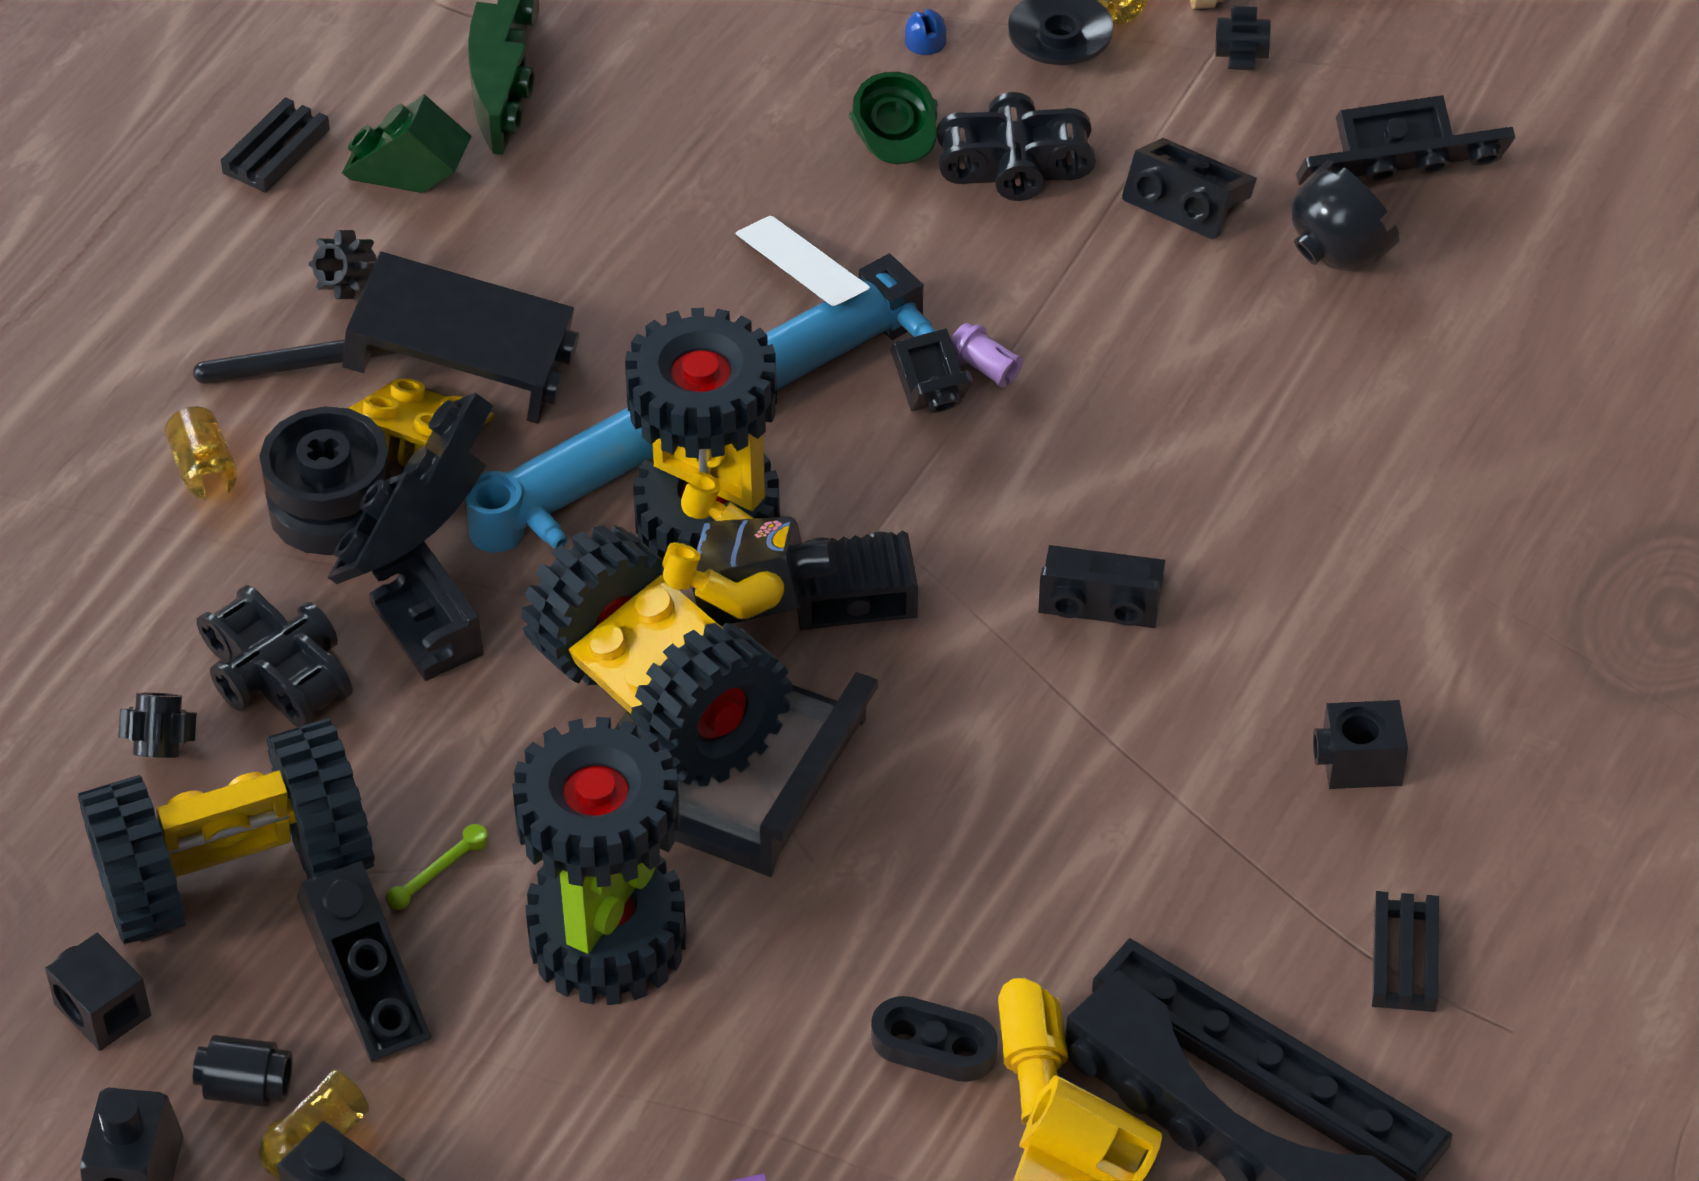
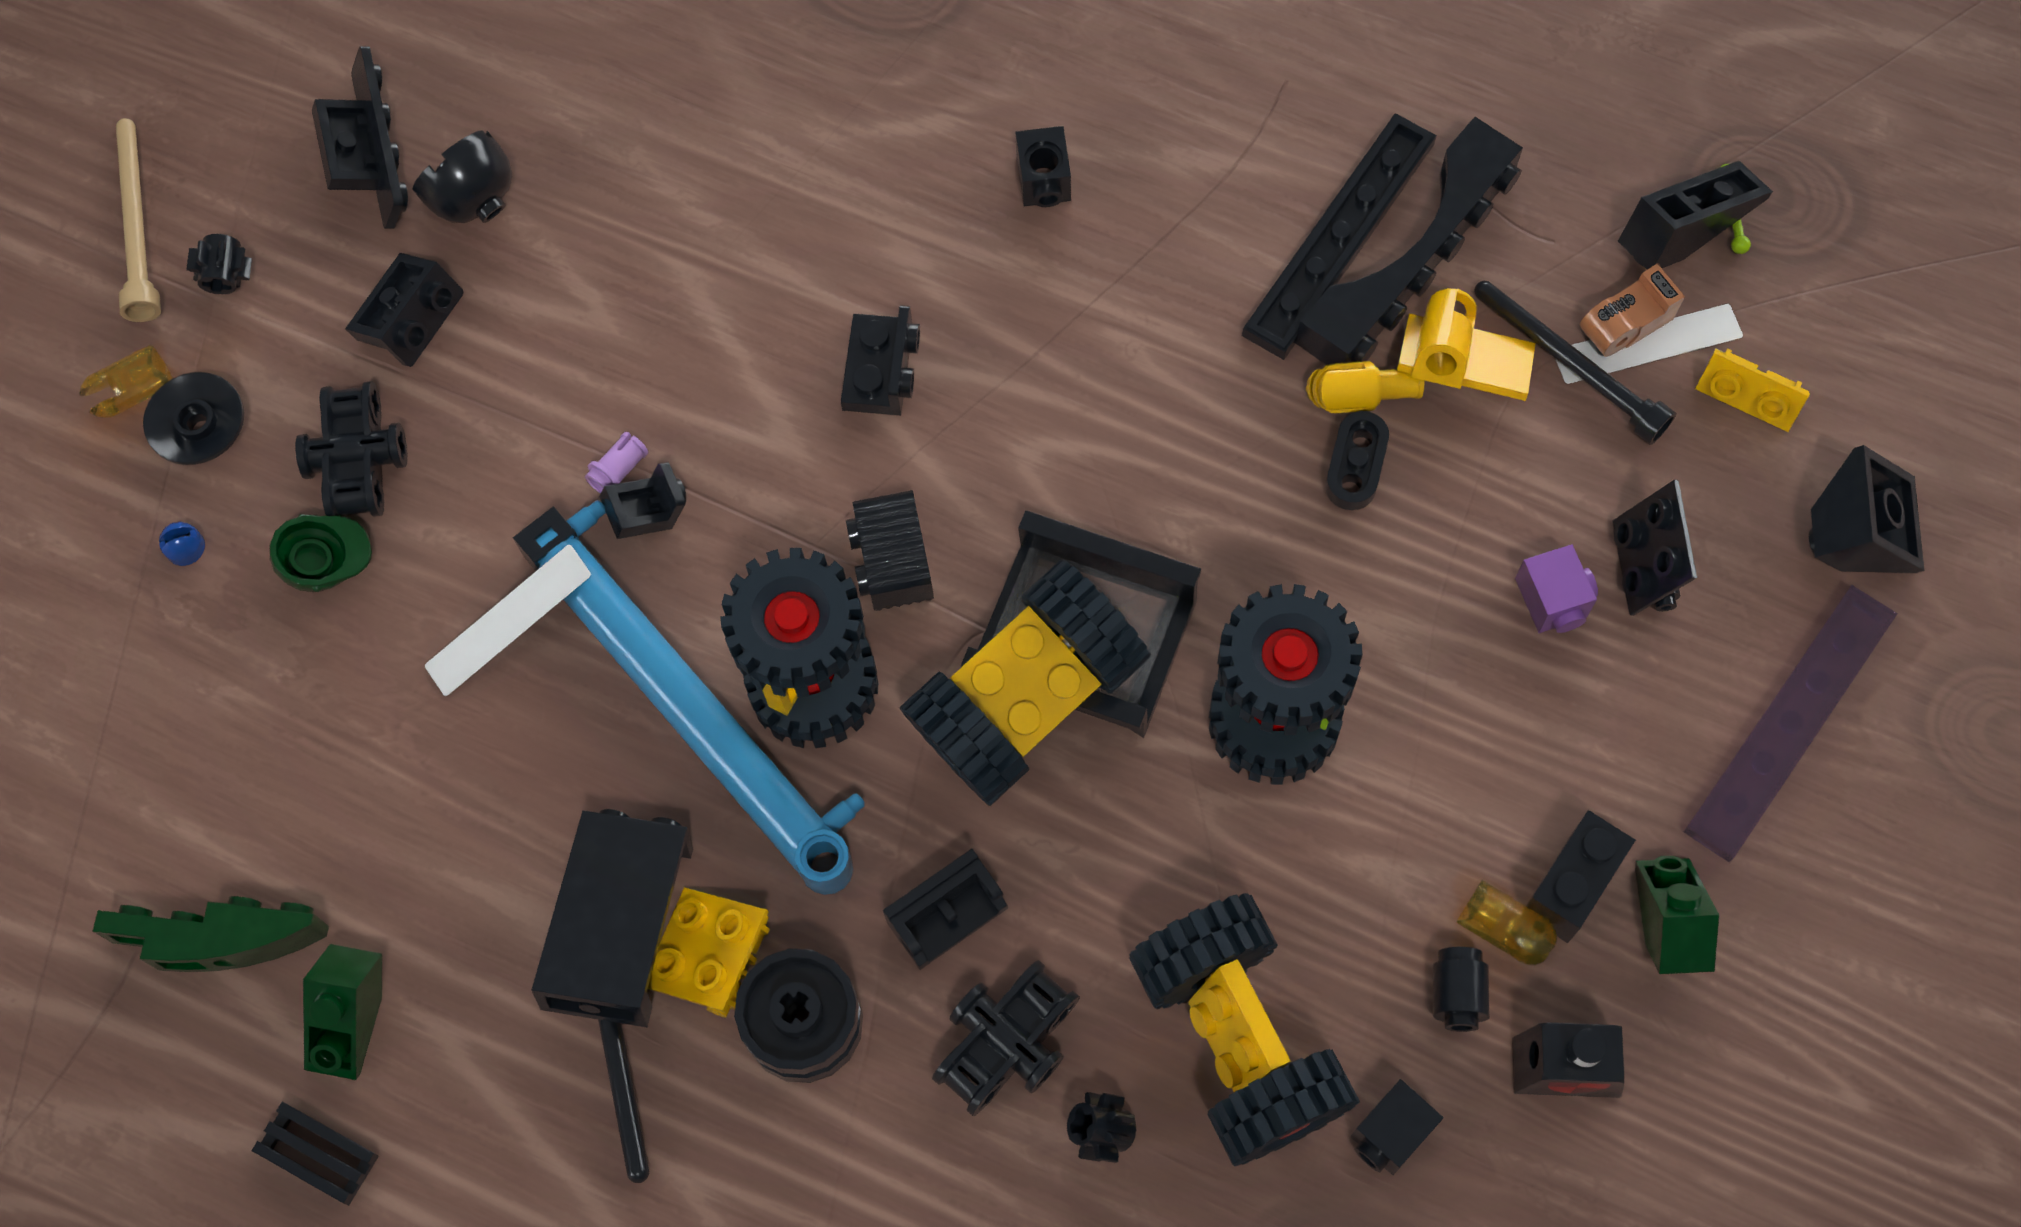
camera: 90 degrees left, 20 degrees up
clear yellow piece [165,406,237,500] -> none
black slope [297,860,432,1062] -> none
black gear [309,230,377,299] -> none
black slope [328,392,493,584] -> none
lime hinge [386,824,488,910] -> none
torso [662,472,836,626] -> none
black tile [1372,891,1439,1012] -> none

